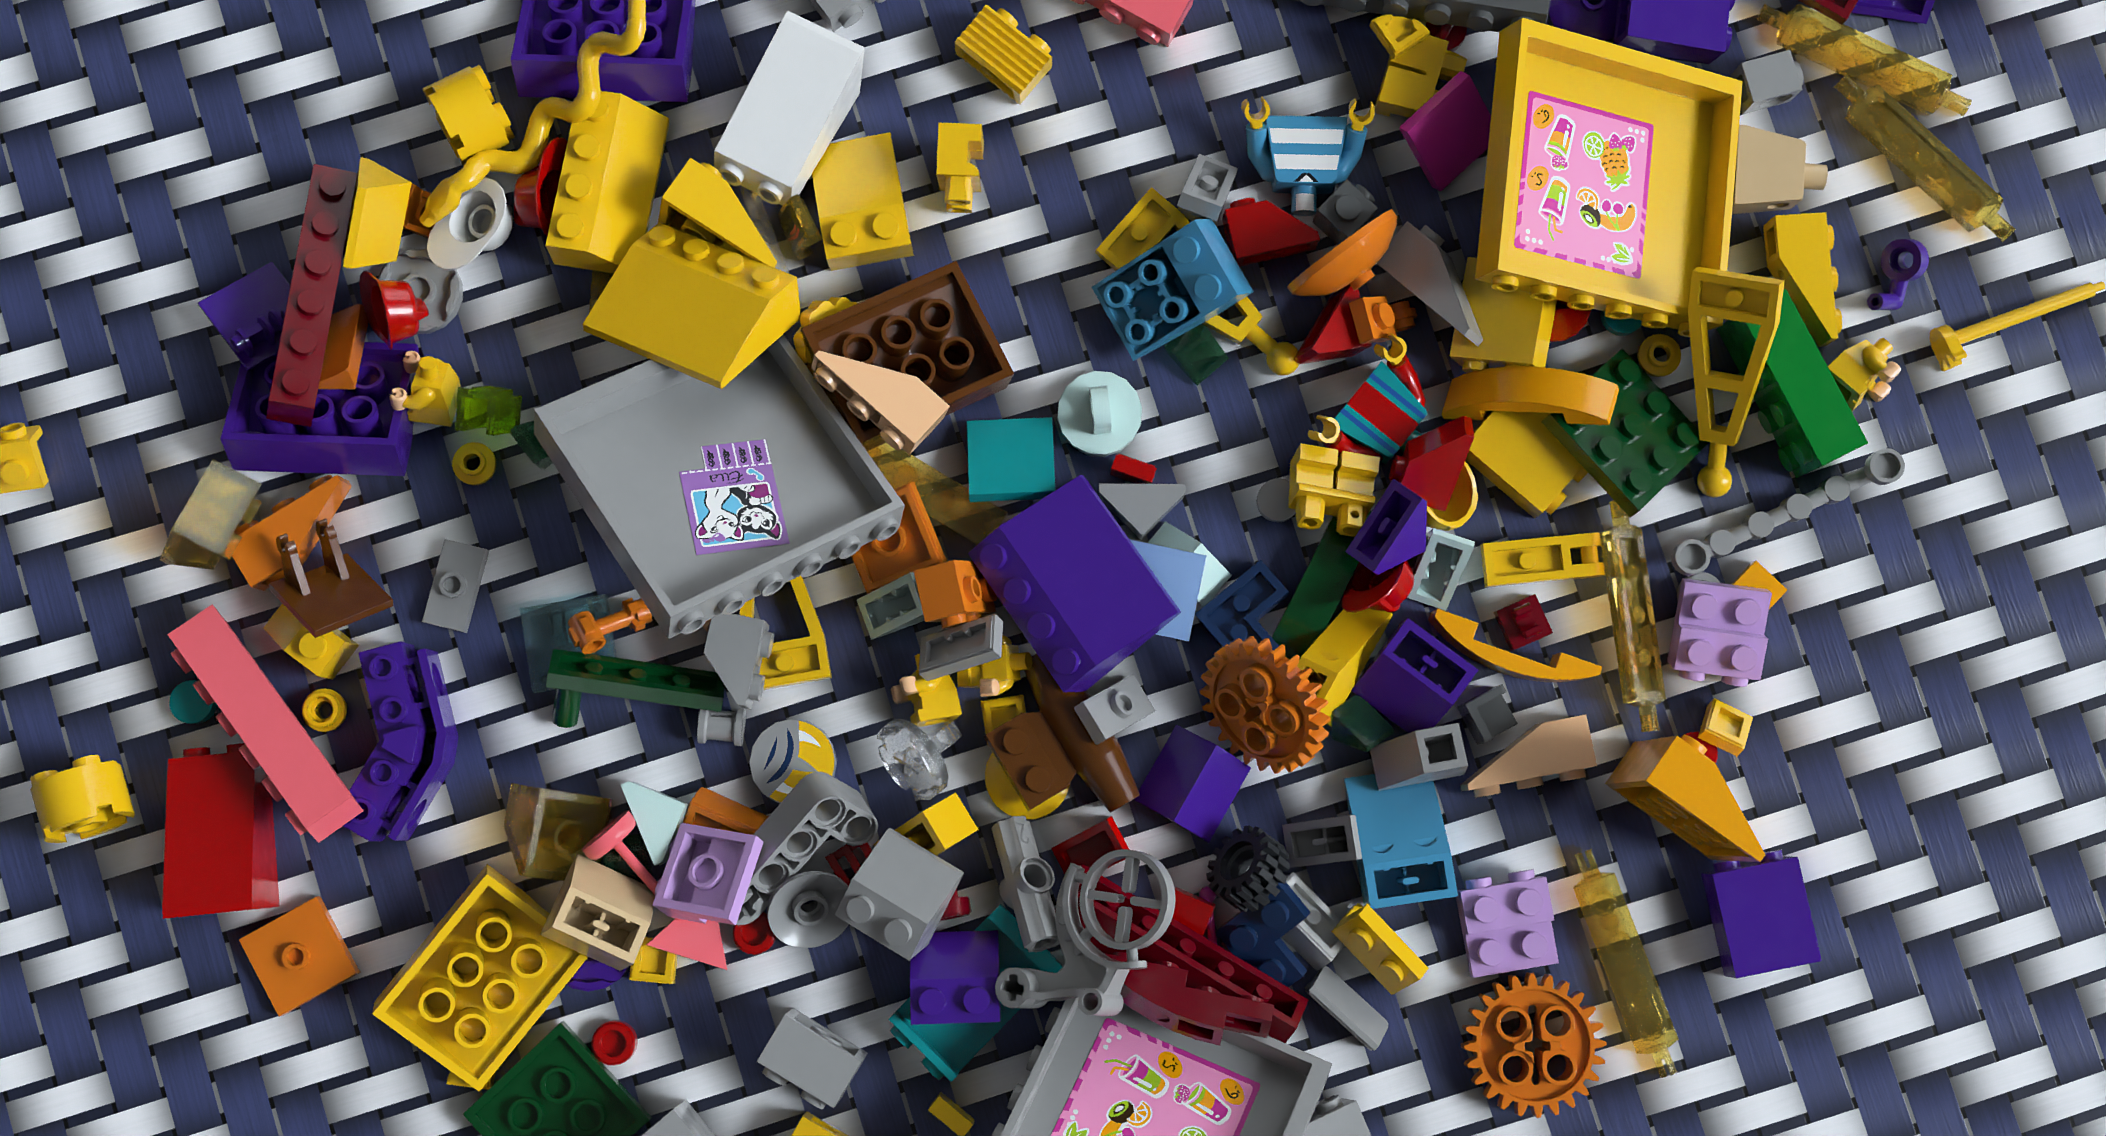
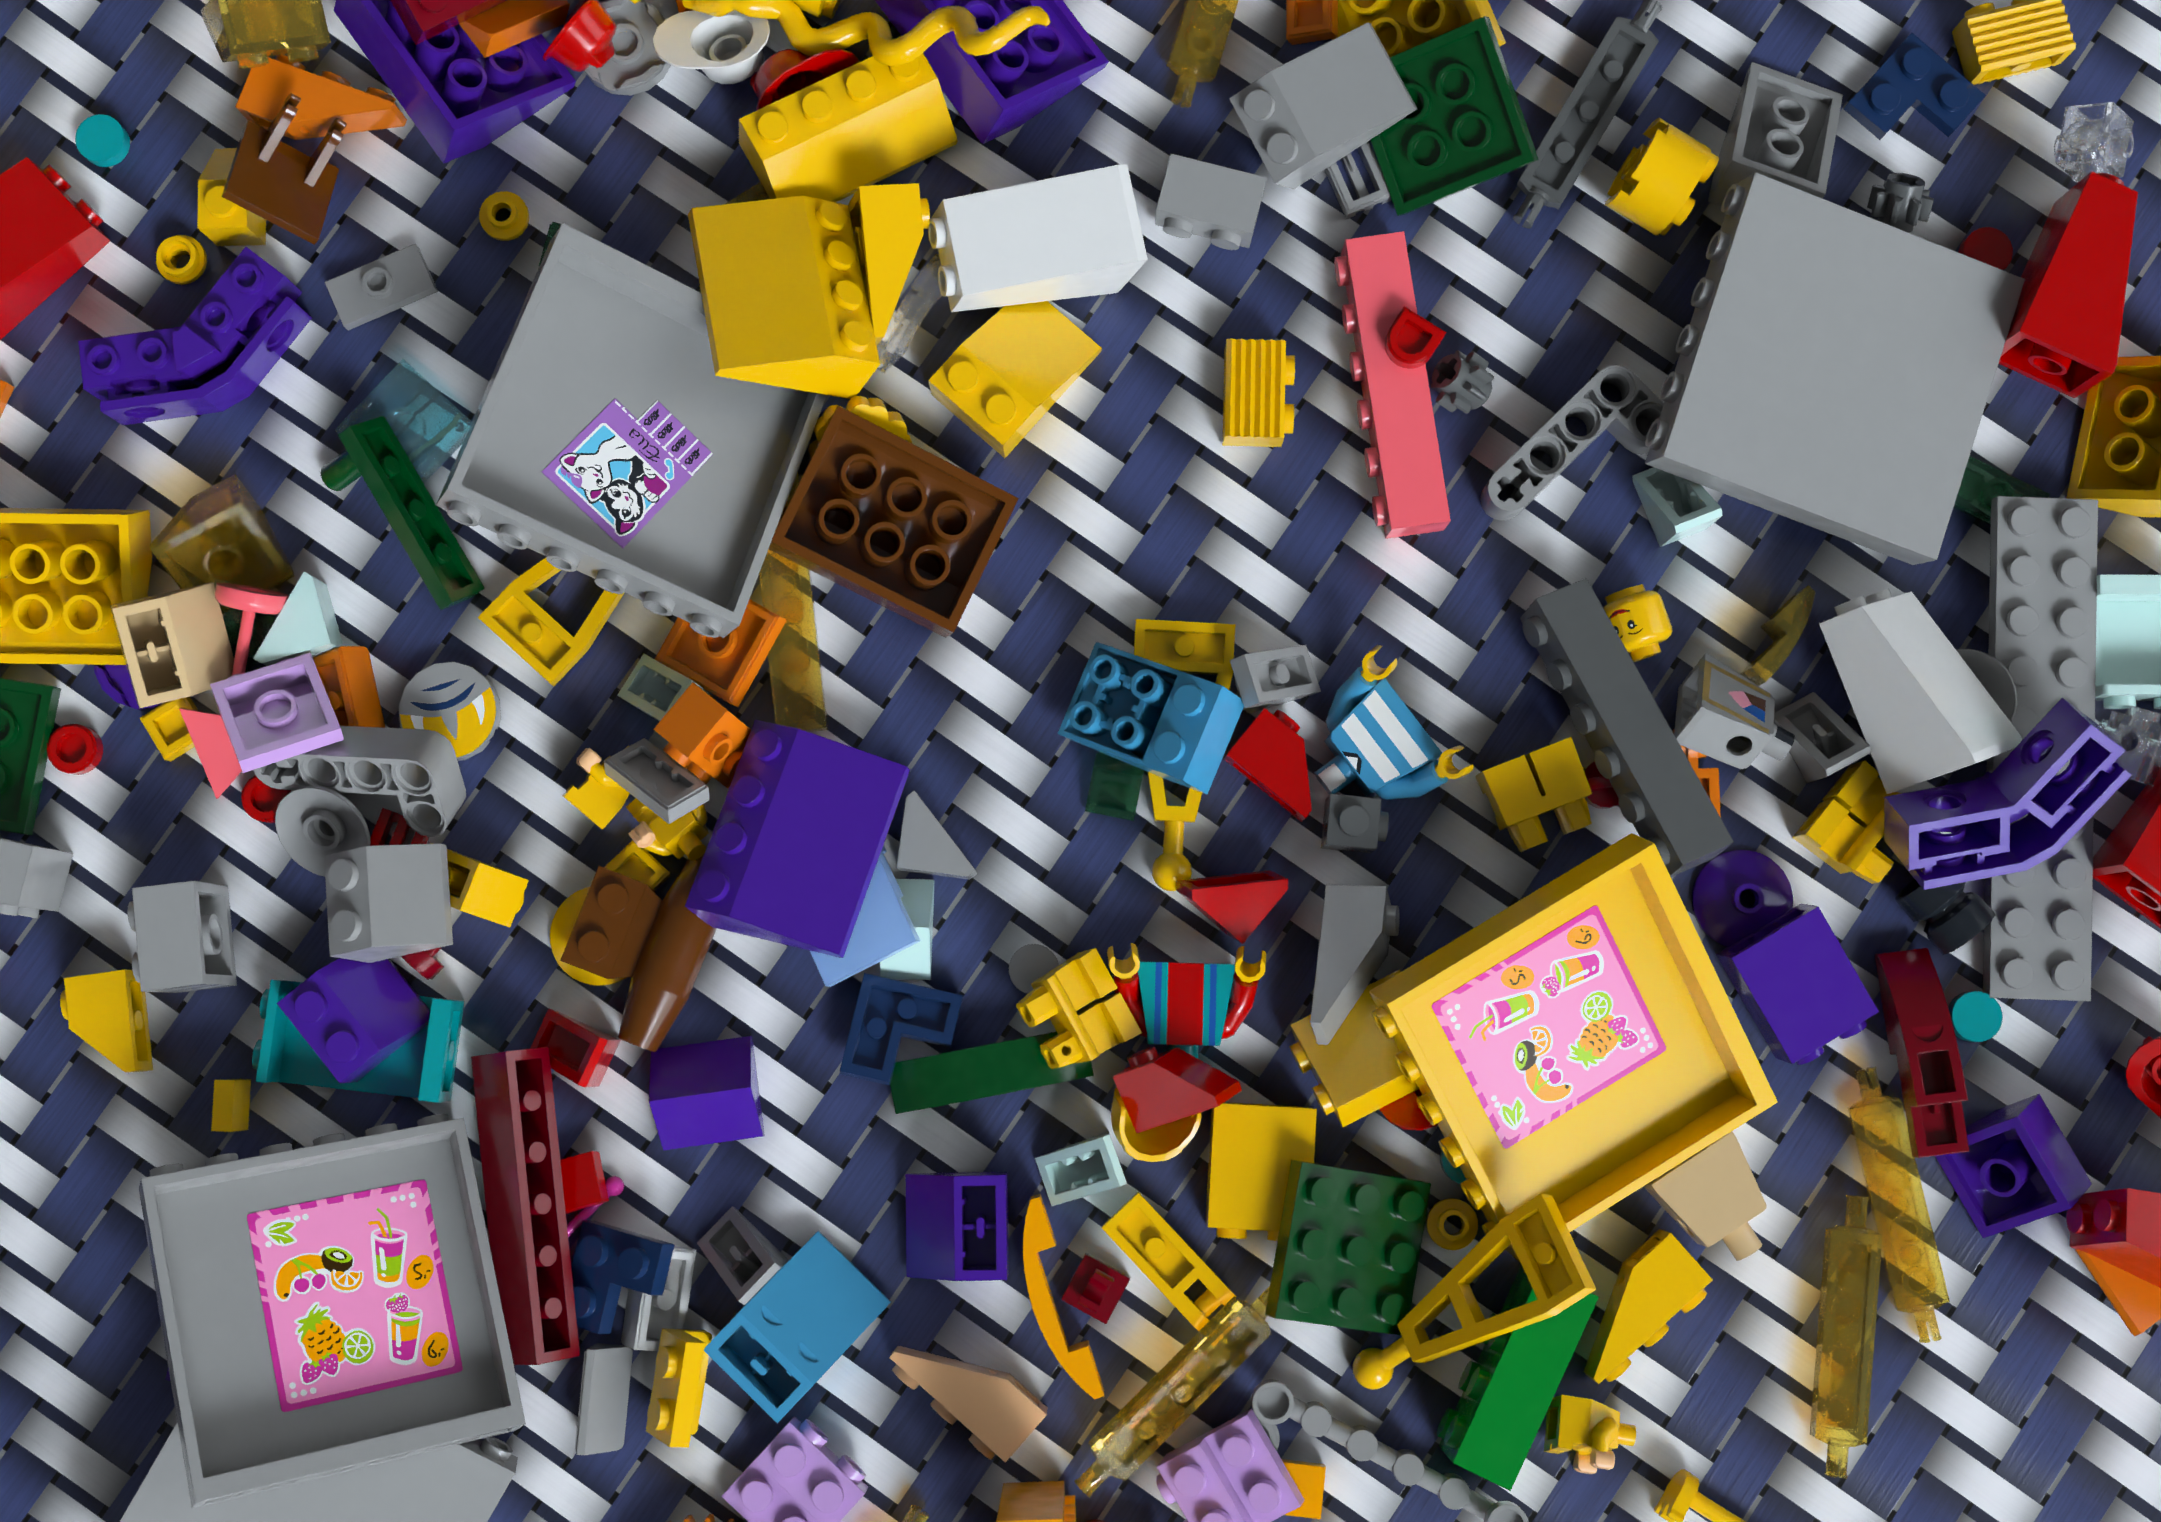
camera: 55 degrees right, 0 degrees up
coral brick [167,604,364,843] -> none
yellow piece [390,351,462,427] -> none
clear neon green window [455,385,522,436] -> none
orange bar [567,598,652,654] -> none
light grey bush [697,709,746,746] -> none
light grey slope [704,614,774,710] -> none
clear yellow slope [778,194,823,261] -> none
light nougat slope [811,351,950,455] -> none
clear tile [877,719,962,800] -> none
yellow hips [936,122,984,213] -> none
teal tile [967,417,1056,502] -> none
light grey piece [991,816,1060,952] -> none
light grey piece [995,849,1176,1016] -> none
light aqua tile [1057,371,1142,457] -> none
light grey plate [1074,674,1155,745] -> none
dark red slope [1103,952,1274,1046] -> none
red tile [1110,454,1157,484] -> none
orange gear [1200,636,1331,774] -> none
black tyre [1206,825,1290,912] -> none
orange dish [1287,209,1397,296] -> none
yellow slope [1297,608,1393,727] -> none
clear green slope [1331,695,1393,752] -> none
red piece [1342,561,1414,613] -> none
dark purple slope [1345,479,1427,575] -> none
orange plate [1349,296,1417,344] -> none
yellow tile [1369,15,1430,60] -> none
light grey slope [1370,723,1468,791] -> none
dark pink tile [1399,71,1491,192] -> none
light orange slope [1441,366,1619,425] -> none
dark grey panel [1457,684,1518,745] -> none
light grey brick [1730,50,1803,115] -> none
dark purple plate [1867,239,1929,310] -> none

